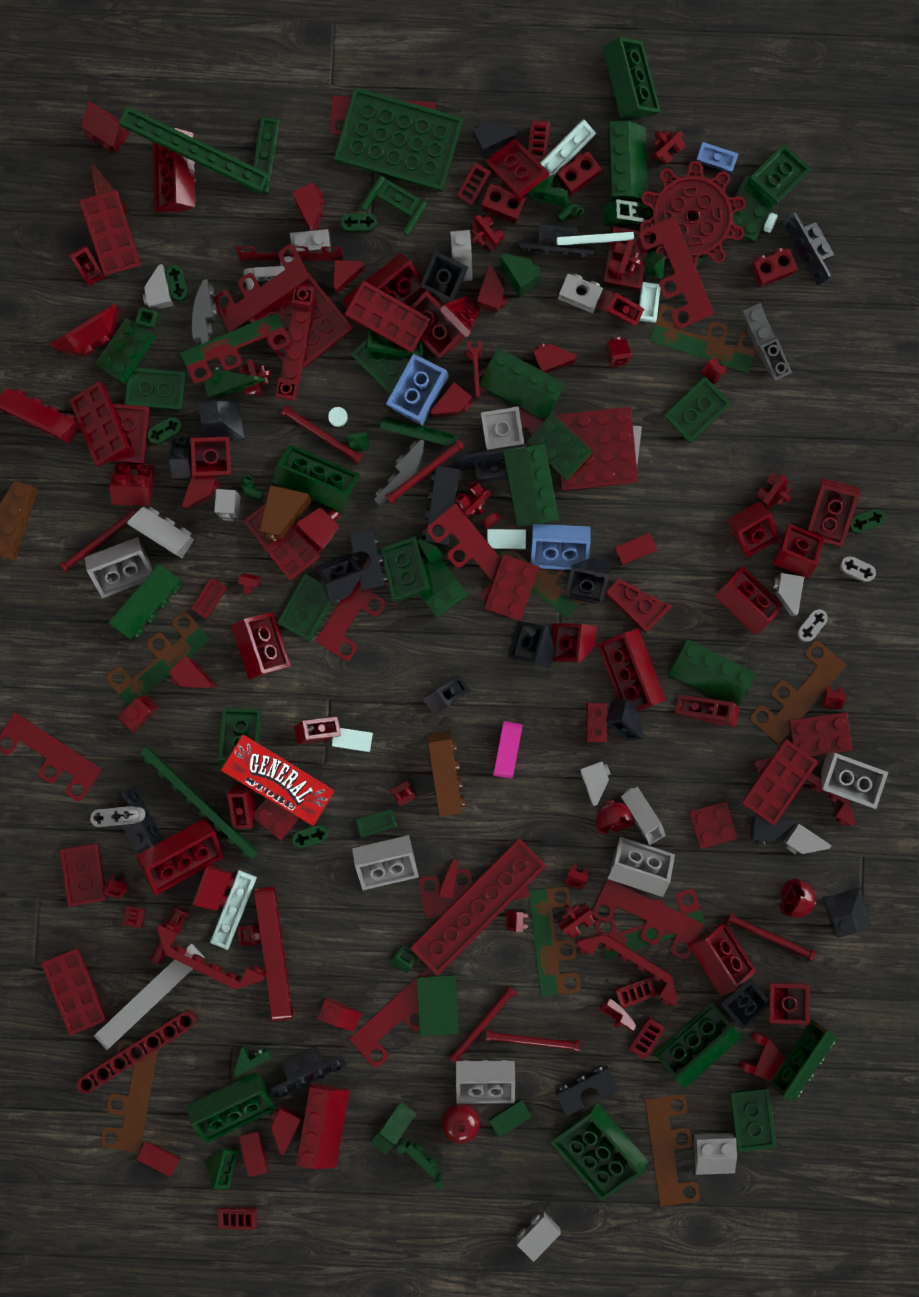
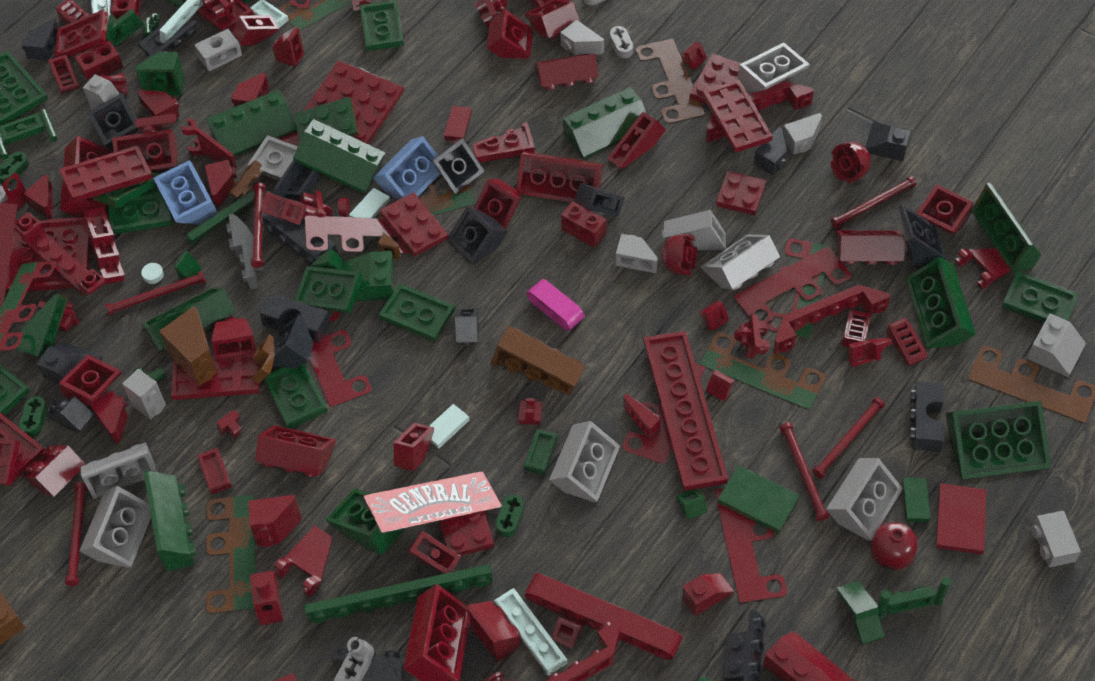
camera: 55 degrees left, 30 degrees down
none -> dark red slope [83,207,125,284]
none -> reddish brown plate [228,160,262,198]
none -> reddish brown slope [252,335,275,384]
none -> dark red slope [259,192,306,225]
none -> dark red flag [274,526,333,598]
none -> reddish brown slope [378,232,401,260]
none -> dark green plate [379,283,455,342]
none -> dark red tile [936,483,986,554]

